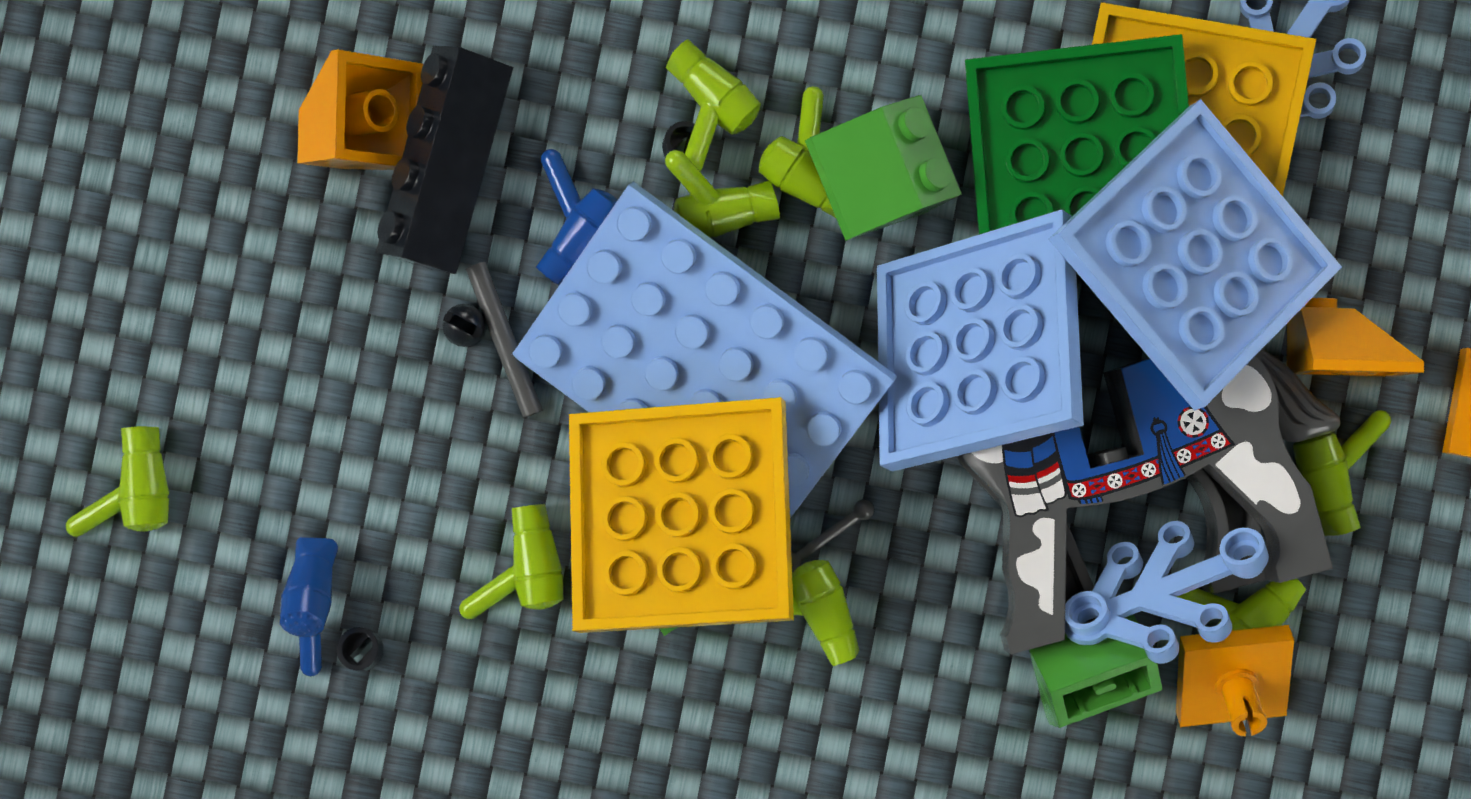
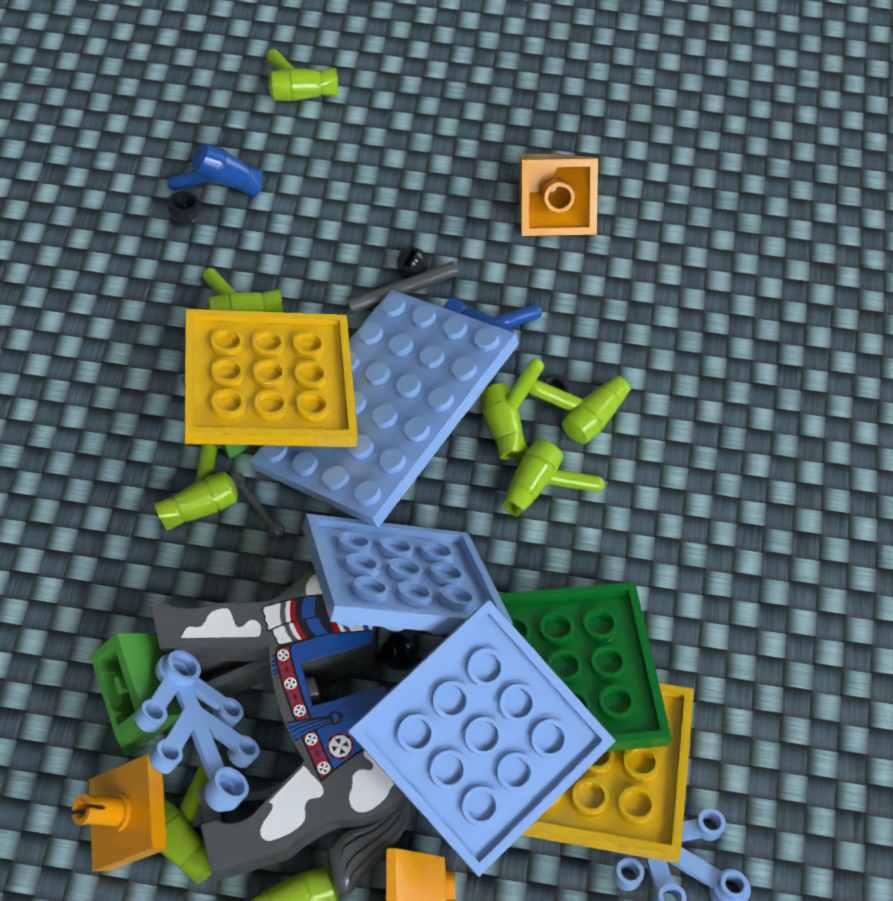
camera: 90 degrees right, 25 degrees down
black brick [376,46,514,274] -> none
bright green slope [805,95,962,241] -> none

